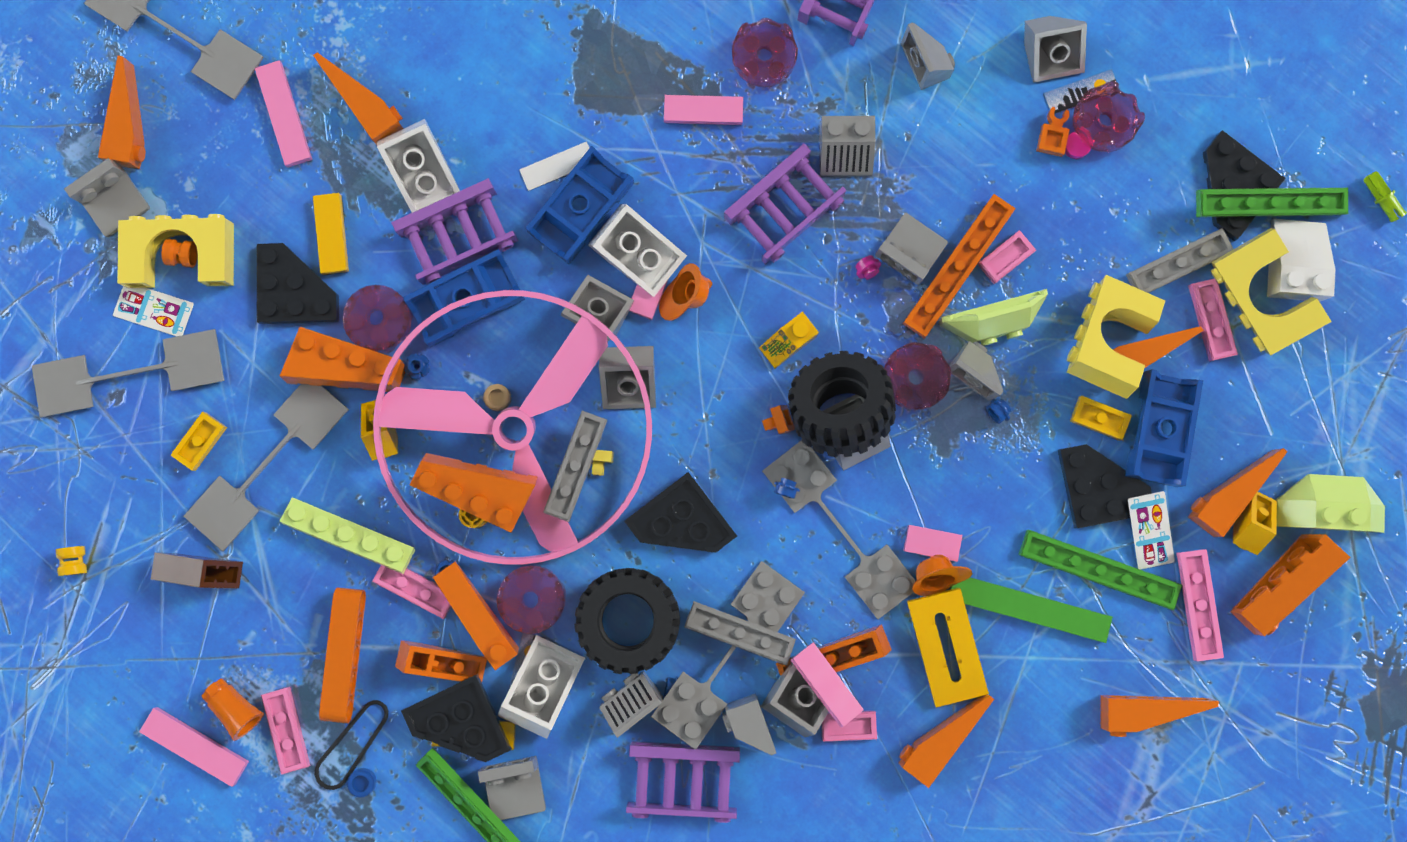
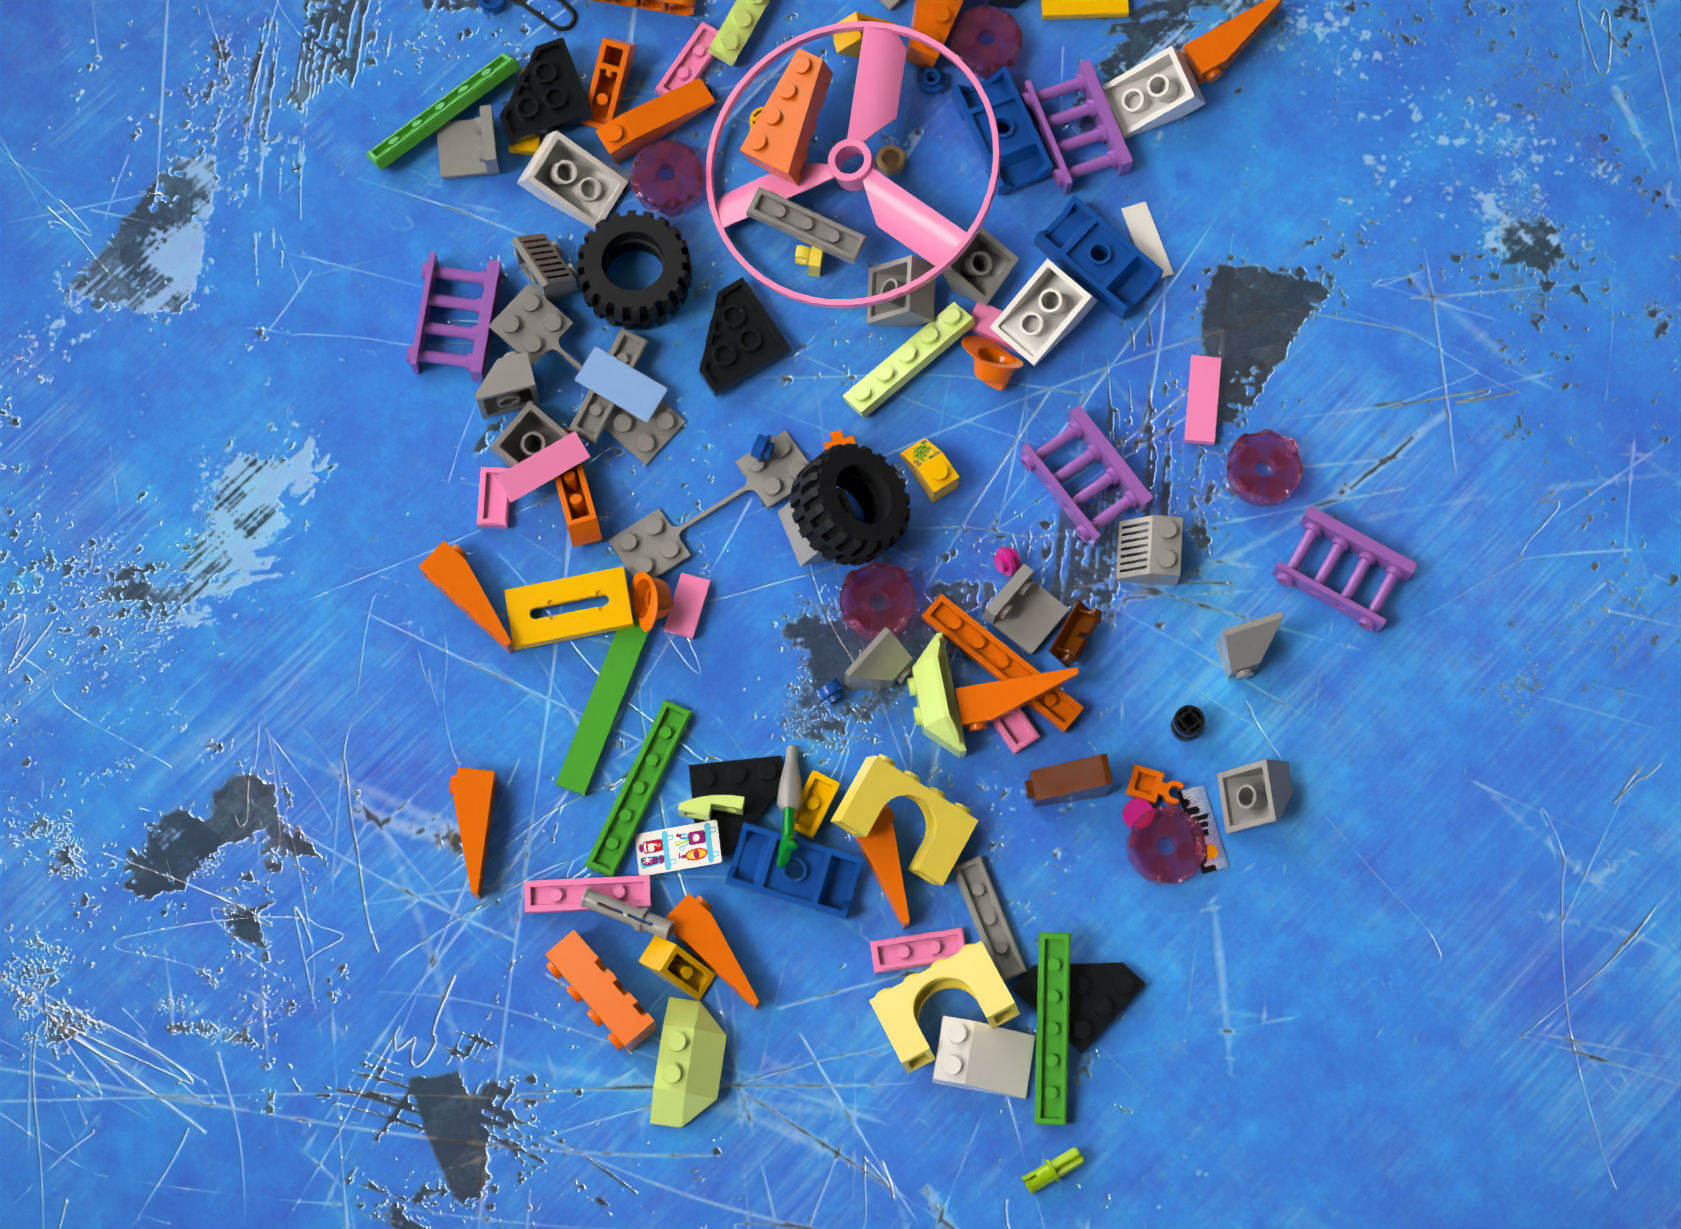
camera: 90 degrees right, 10 degrees down
none -> light blue sticker [575,347,667,422]
none -> light grey pin [580,888,675,940]
none -> yellowish green slope [678,795,745,821]
none -> light grey piece [777,745,802,867]
none -> yellowish green plate [843,302,975,419]
none -> orange slope [955,667,1079,732]
none -> reddish brown slope [1024,754,1112,807]
none -> reddish brown hinge [1049,600,1102,668]
none -> black wheel [1171,705,1205,742]

